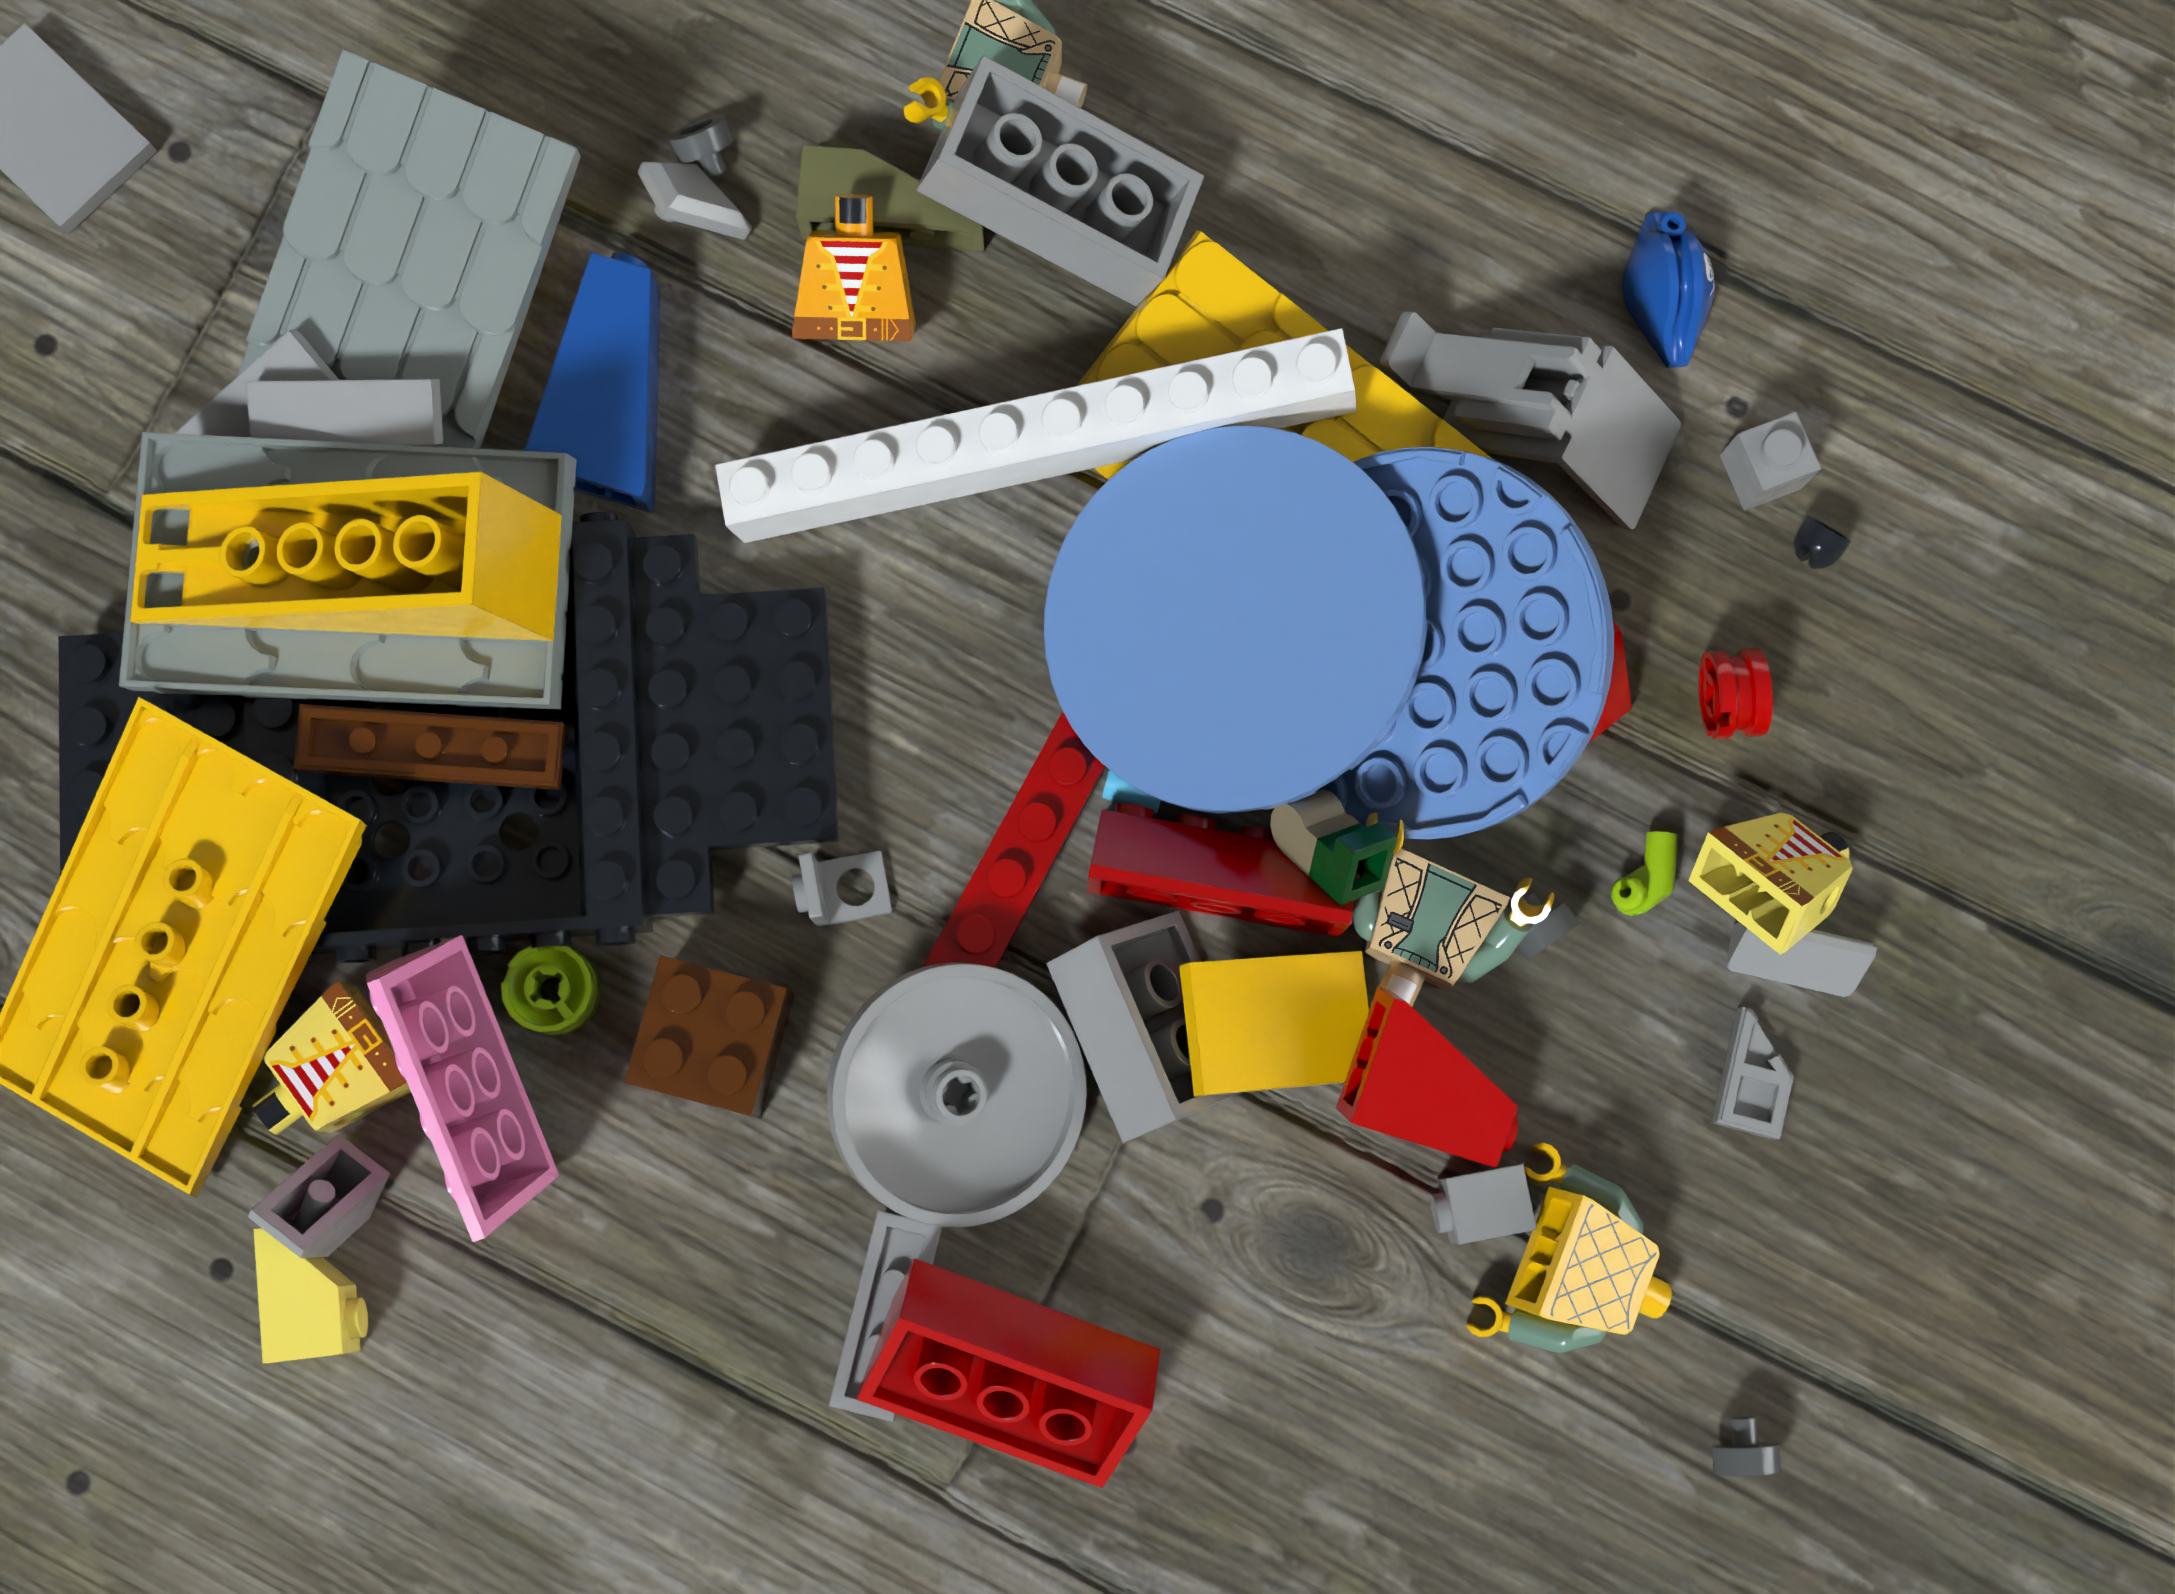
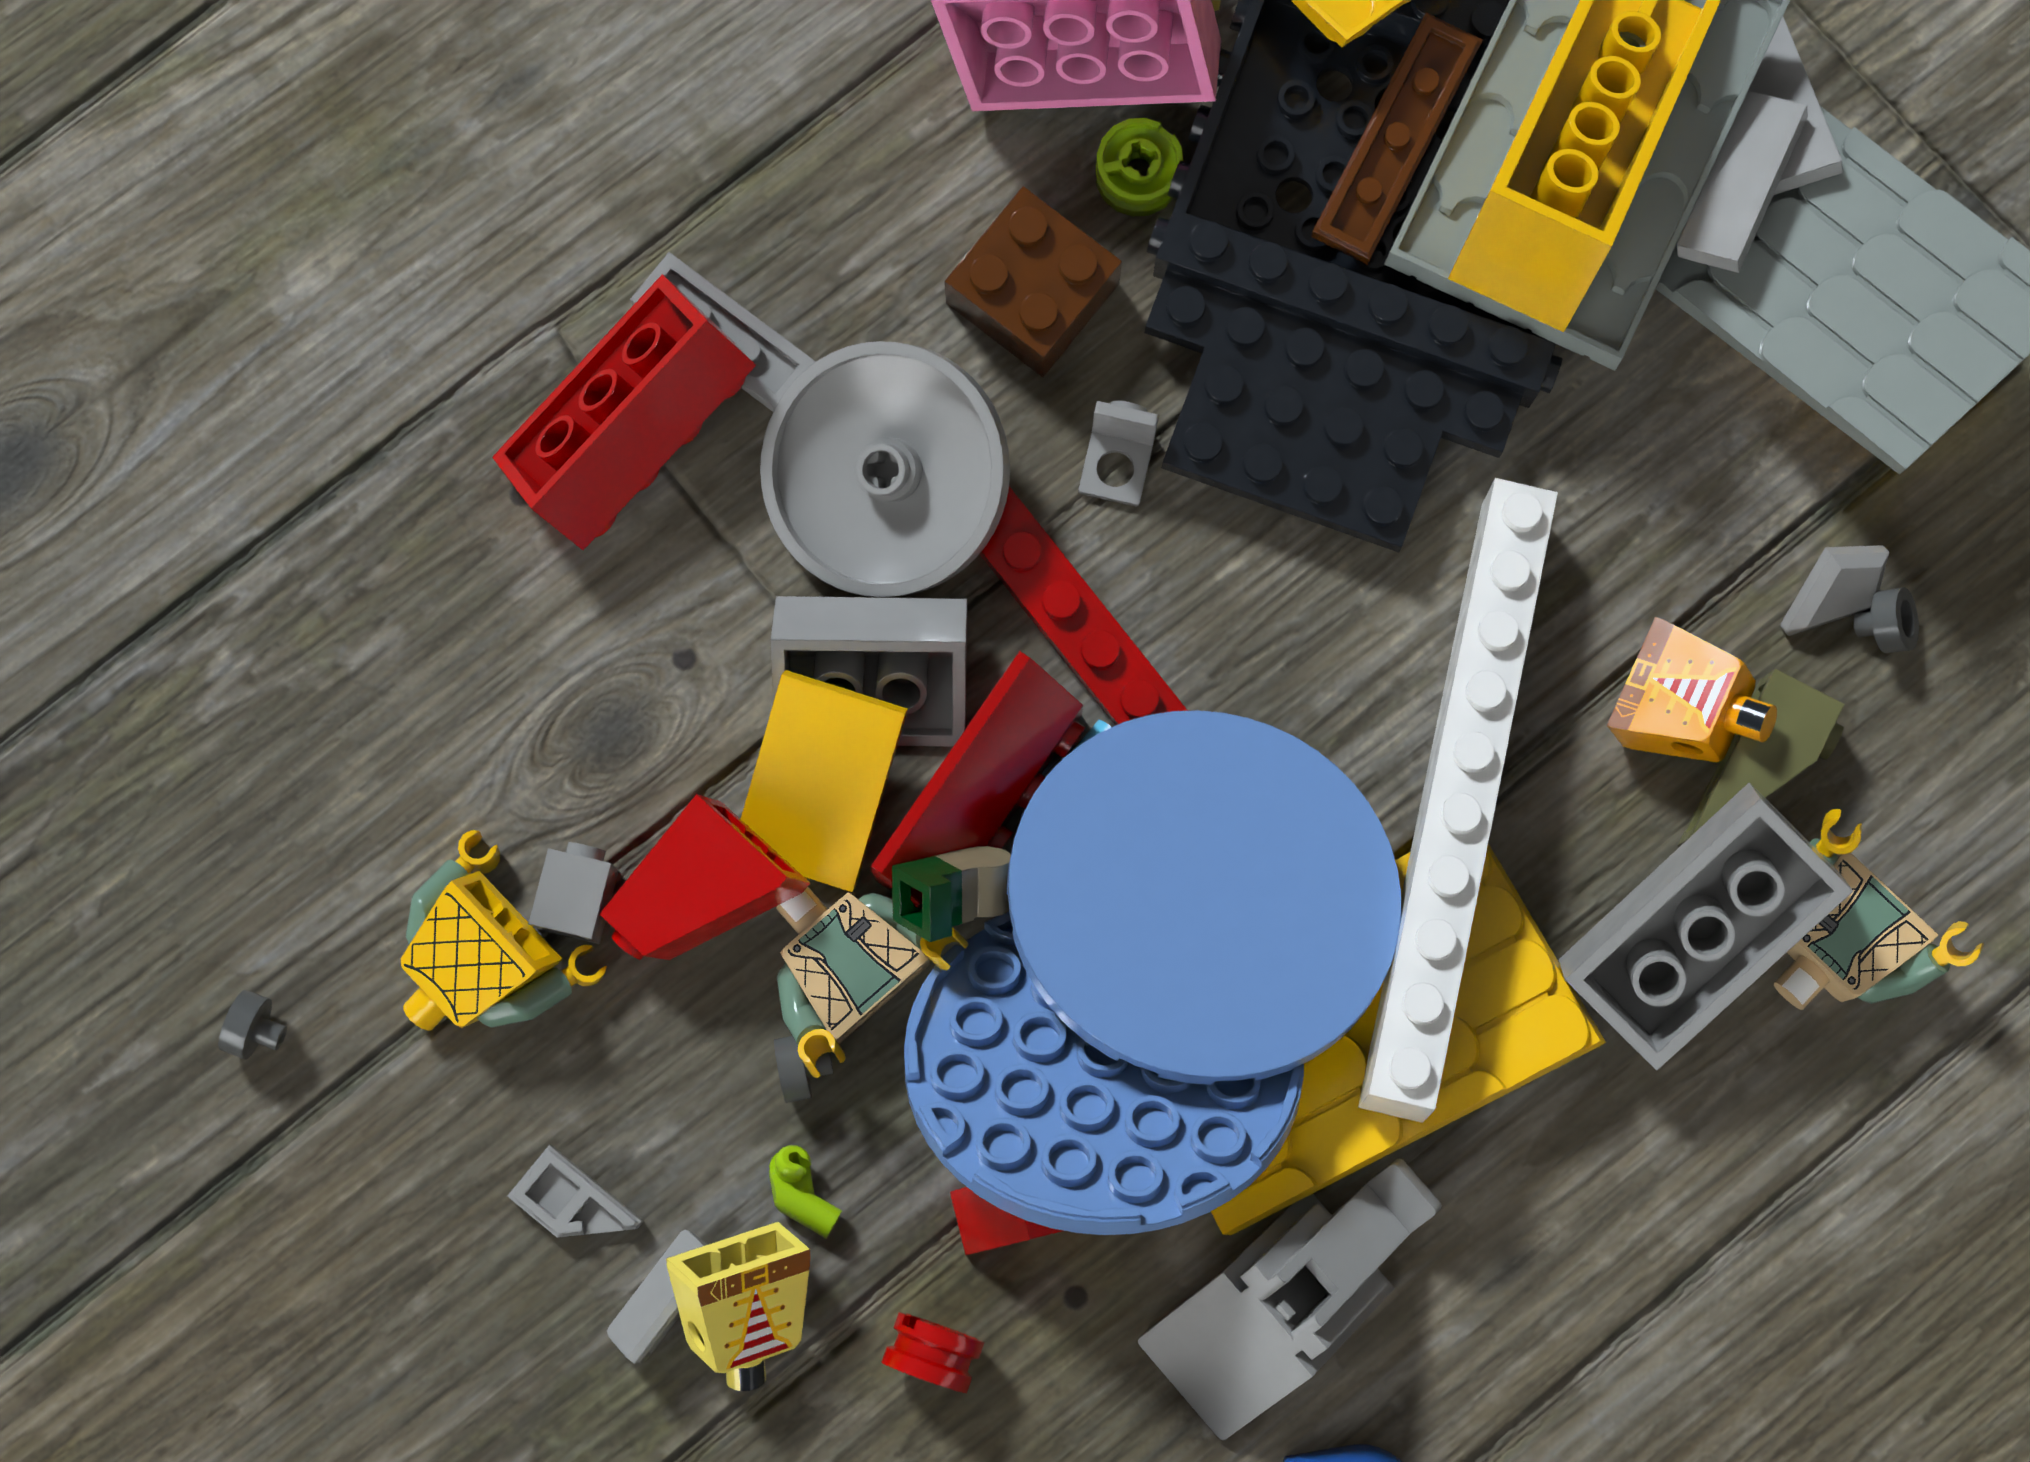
camera: 115 degrees right, 0 degrees up
blue slope [524,252,660,513] -> none

